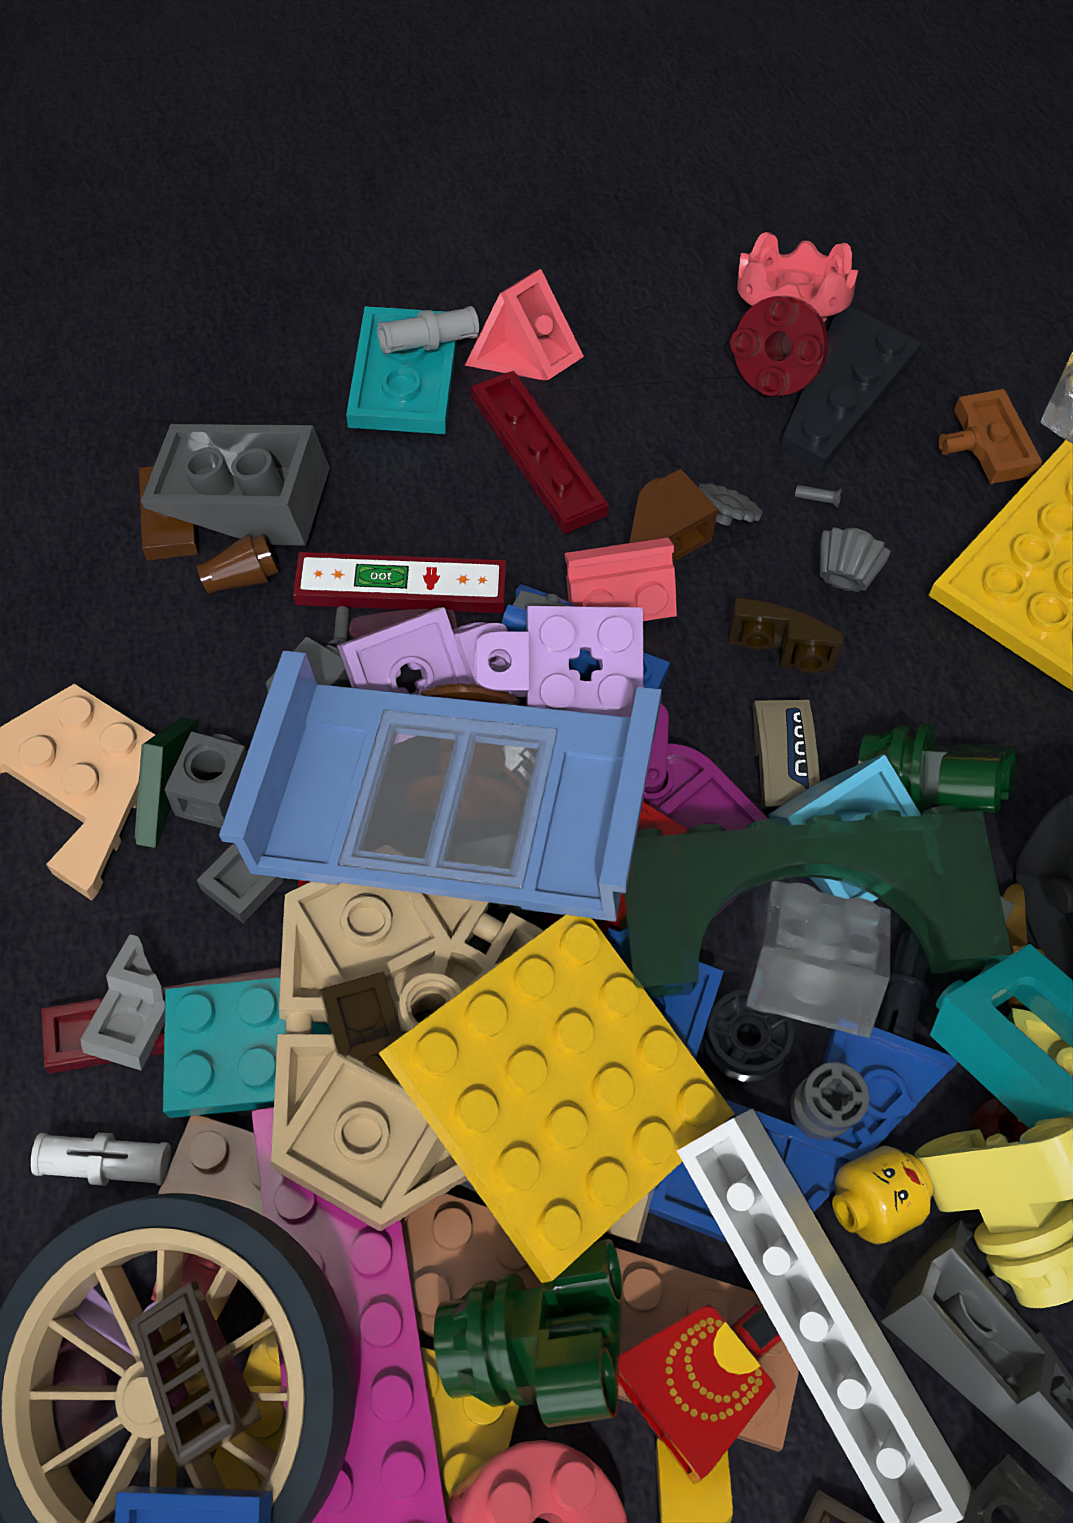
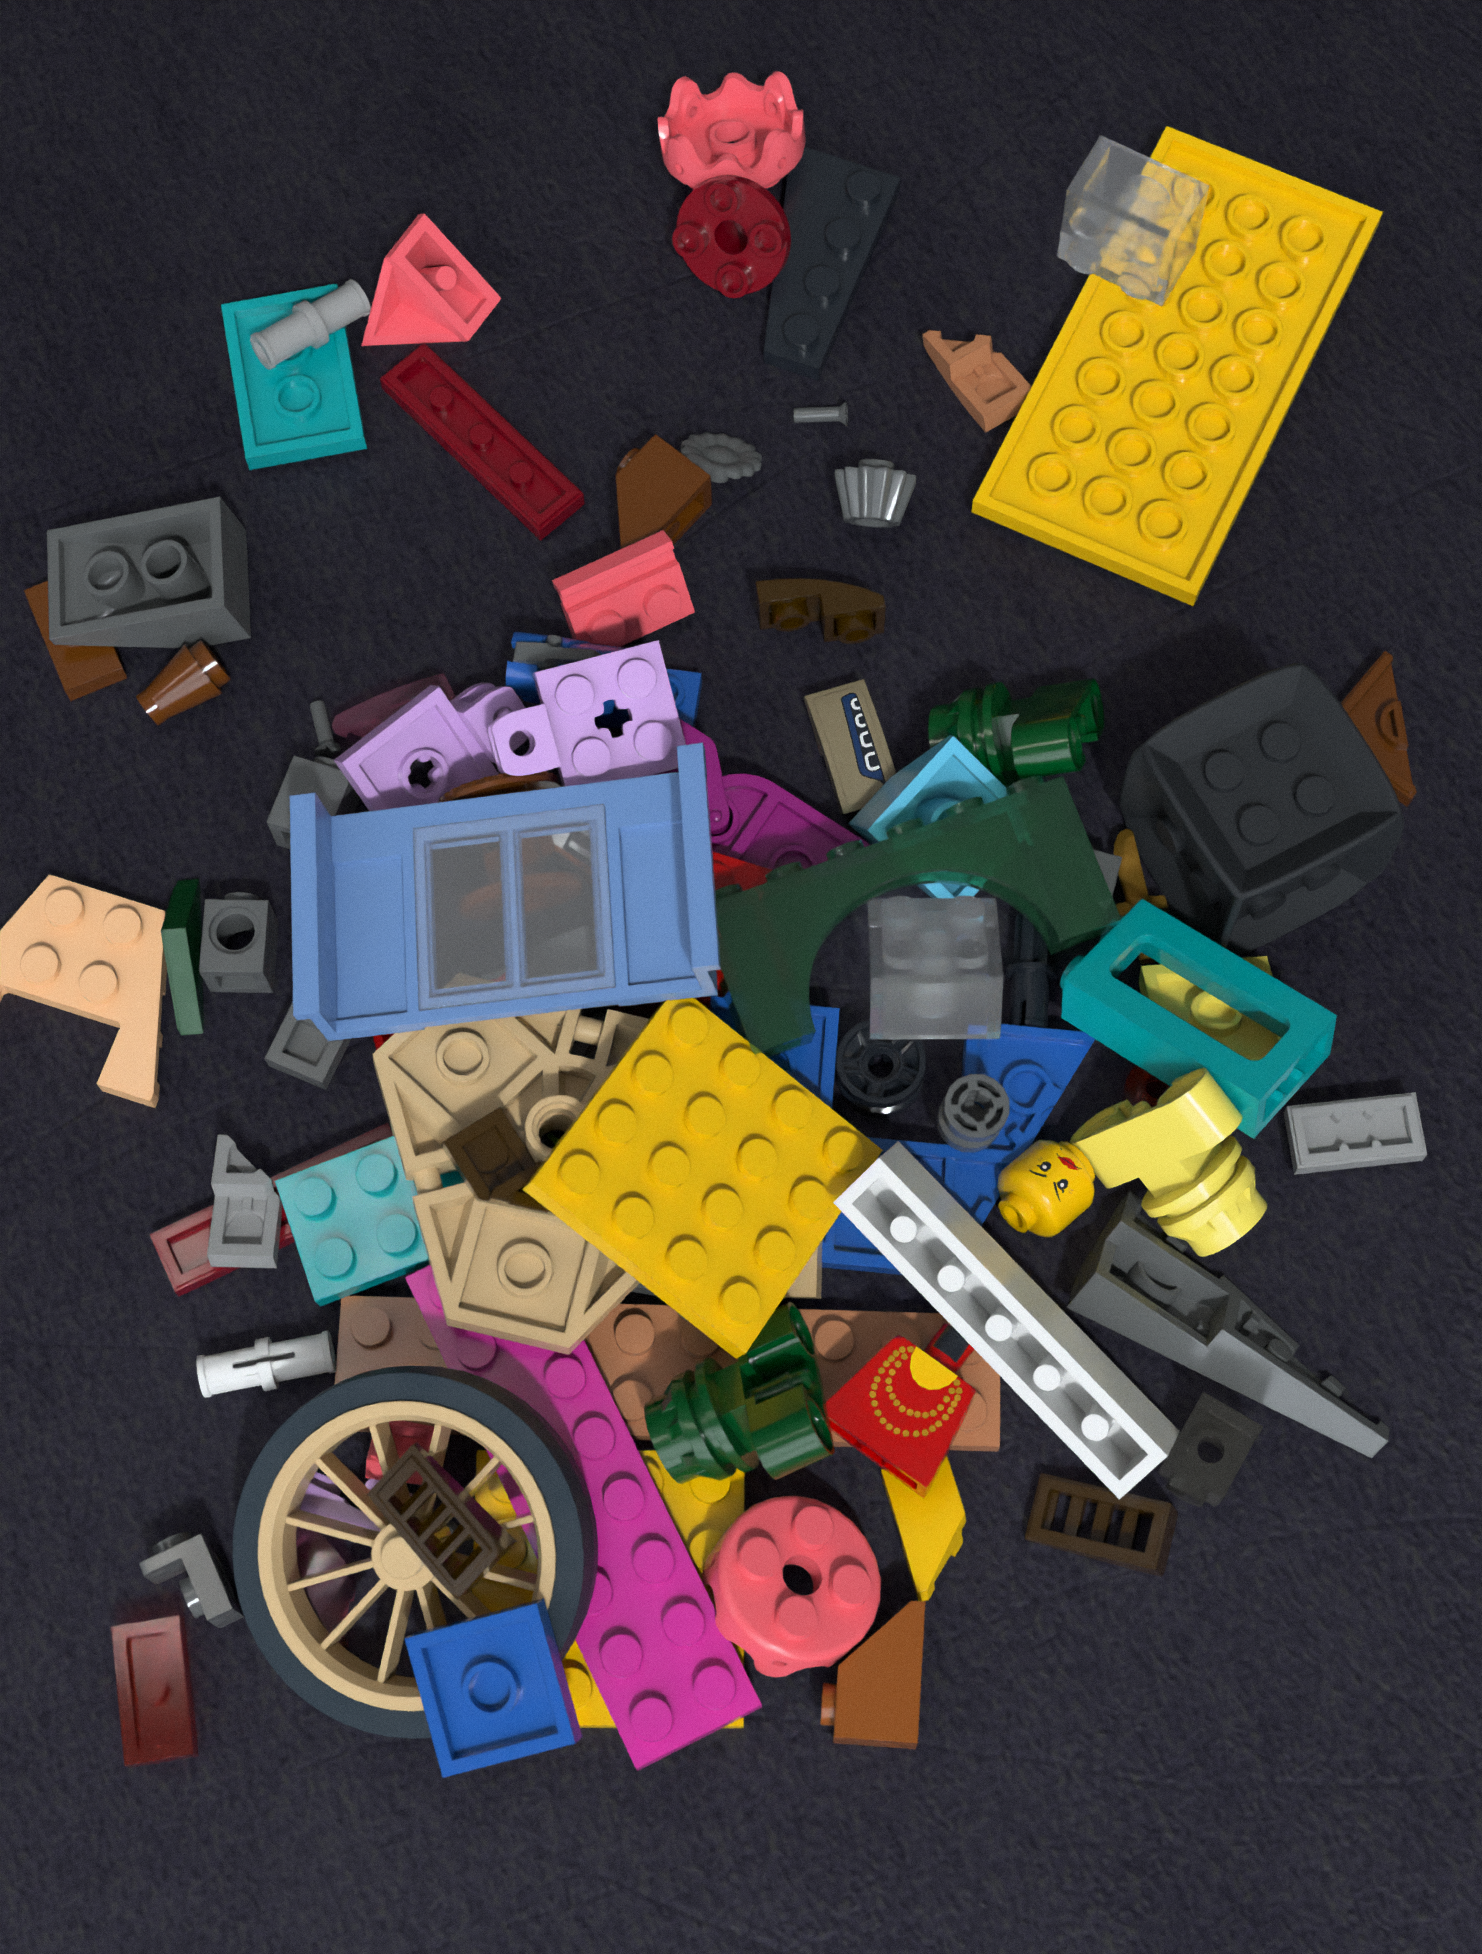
camera: 10 degrees left, 10 degrees up
tile [293,552,506,613] -> none
dark orange plate [939,389,1043,484] -> none
none -> nougat slope [922,330,1032,433]

